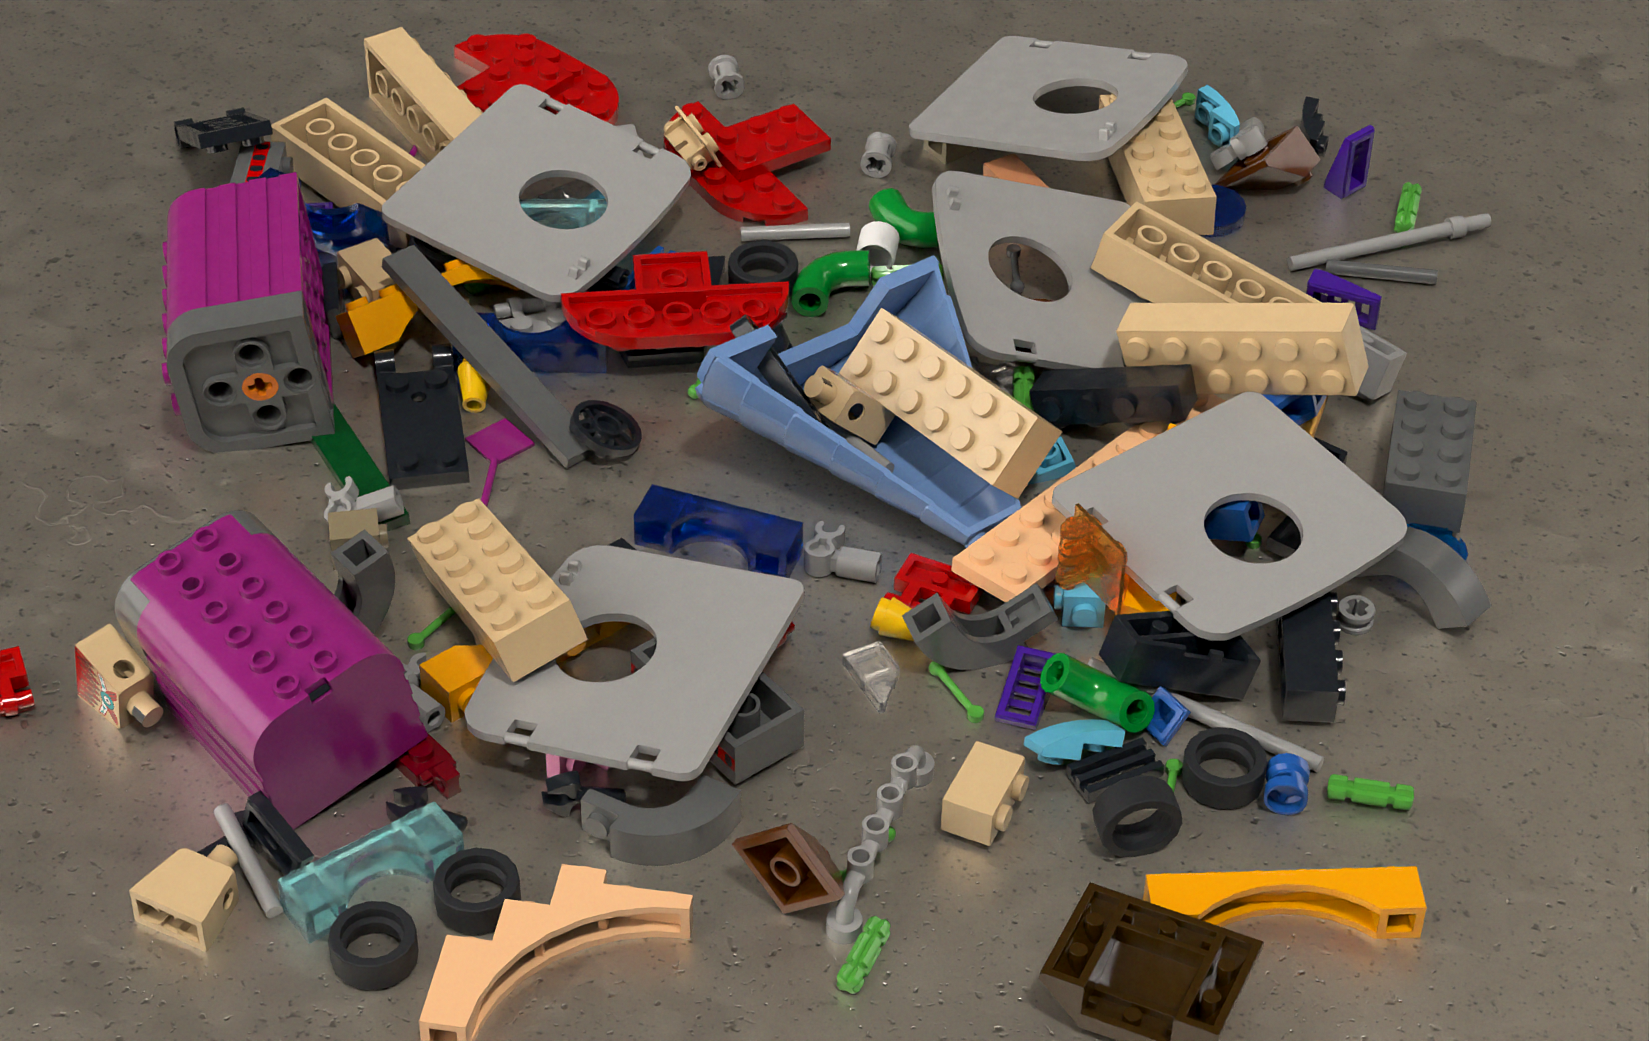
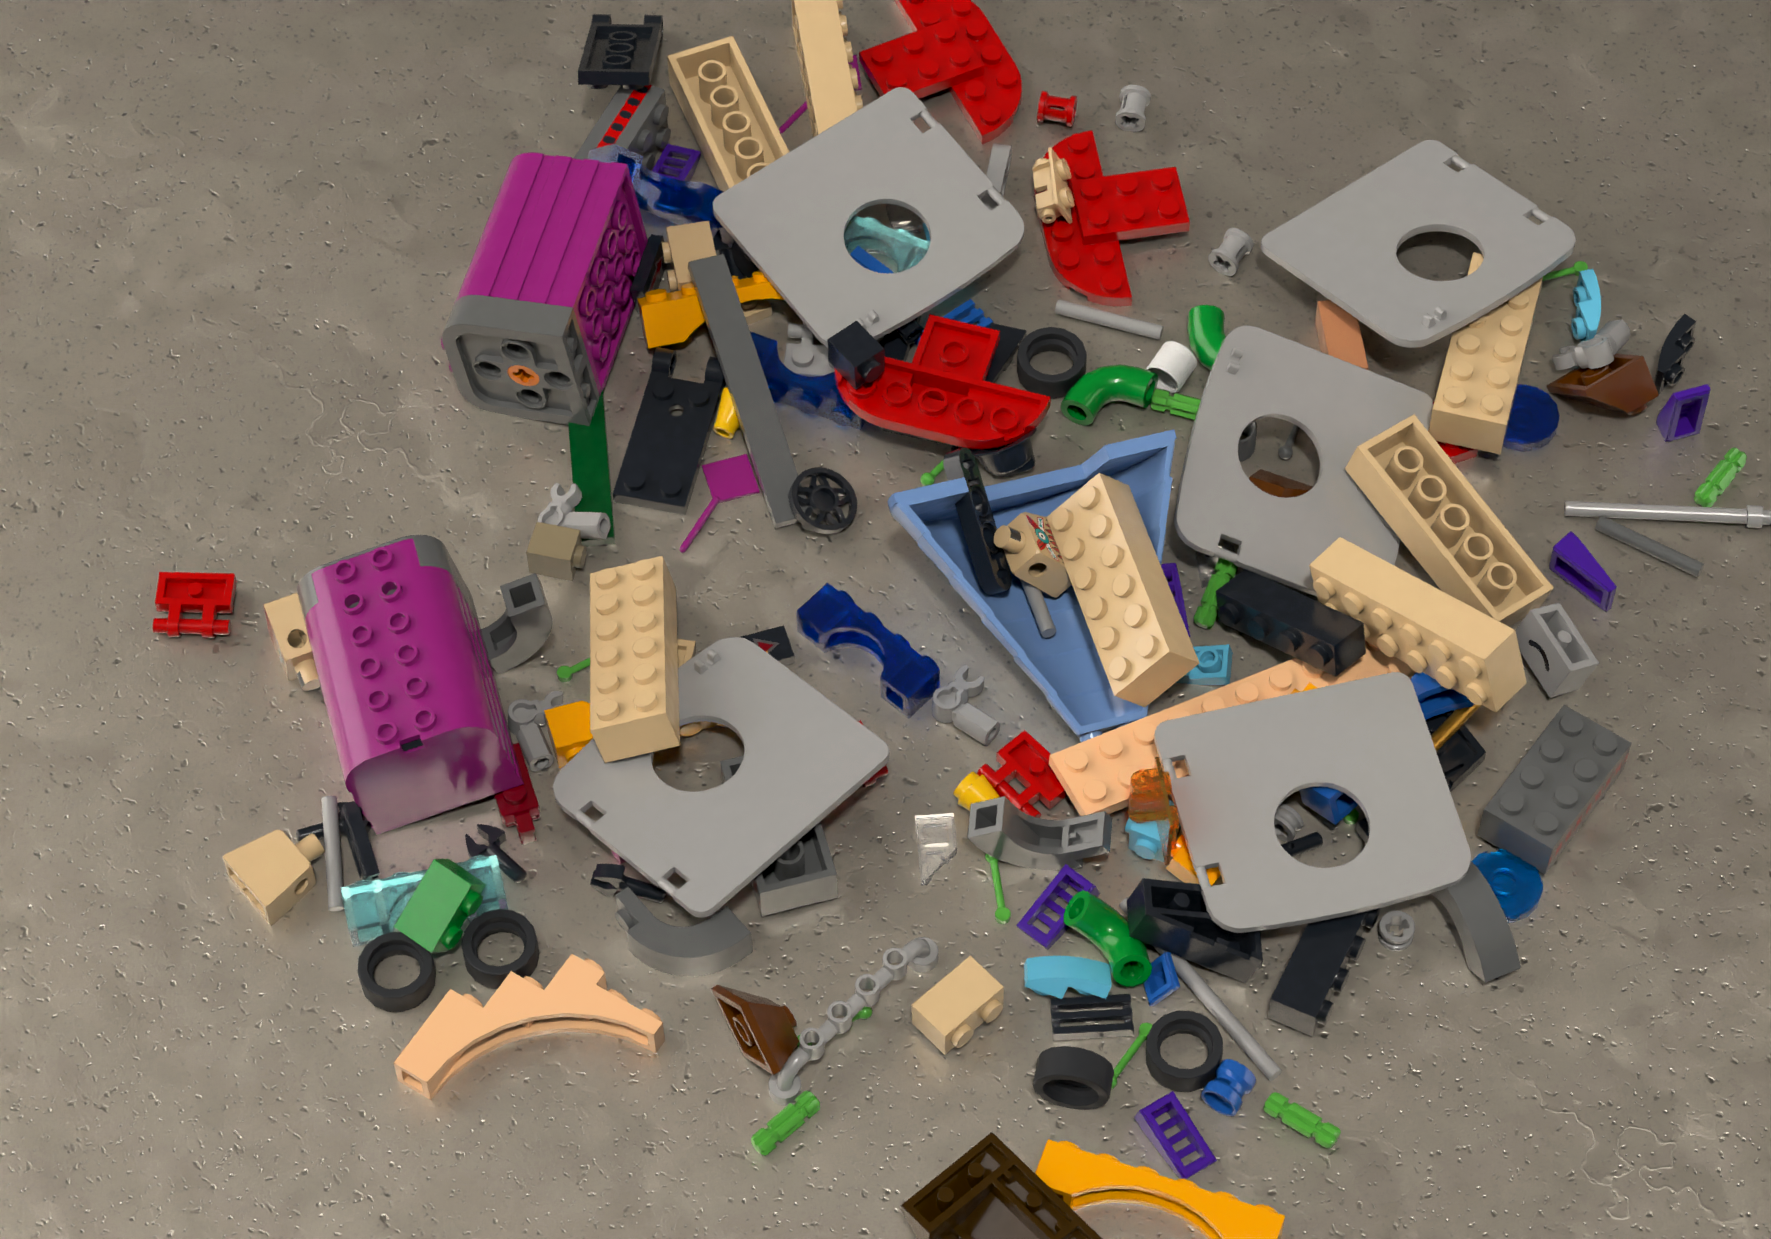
camera: 25 degrees right, 15 degrees up
none -> brick [394,859,487,953]
none -> black brick [827,321,885,389]
none -> red bush [1037,91,1077,127]
none -> dark purple slope [1134,1091,1217,1179]

